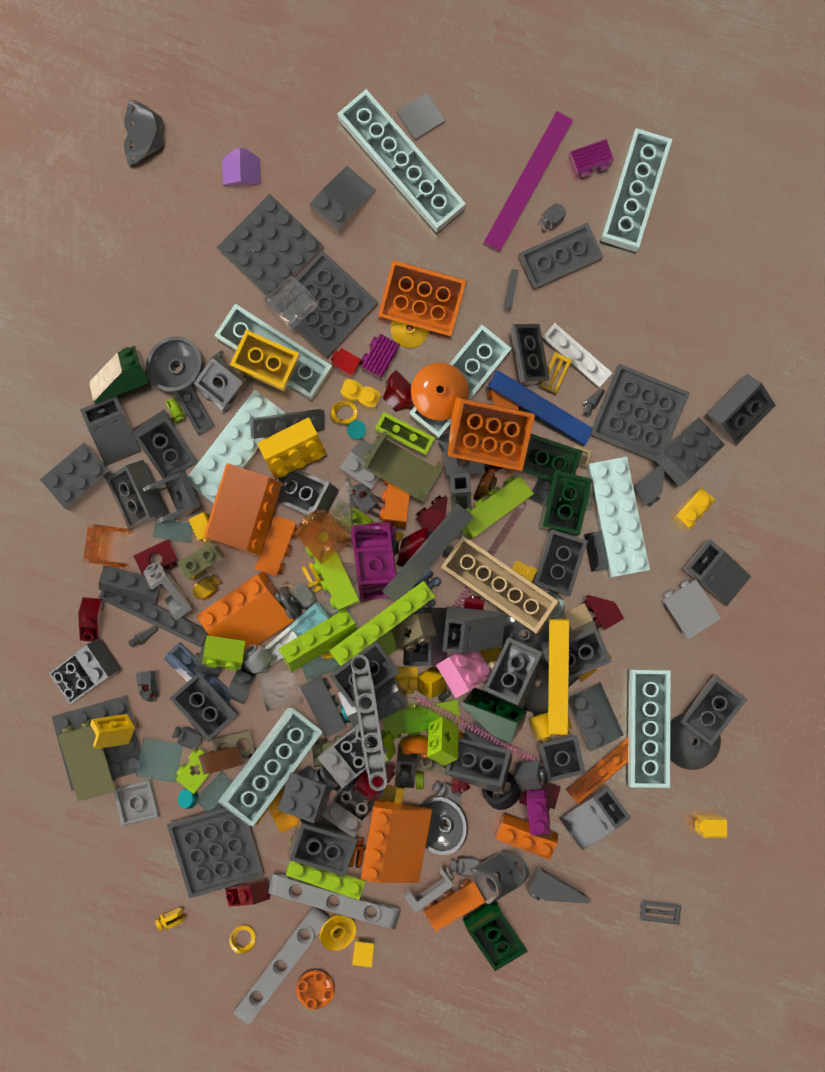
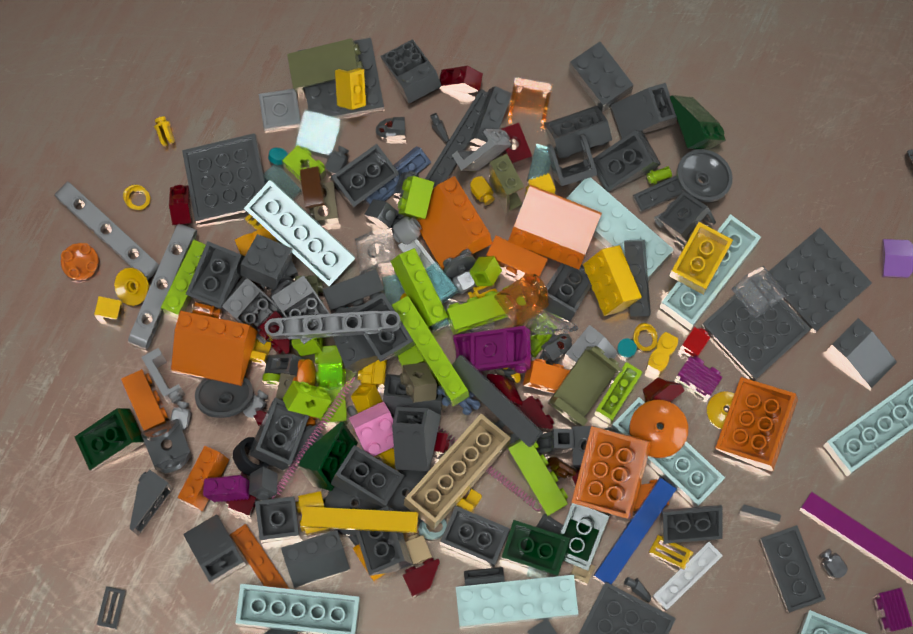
camera: 100 degrees right, 10 degrees down
none -> lime brick [469,256,502,287]

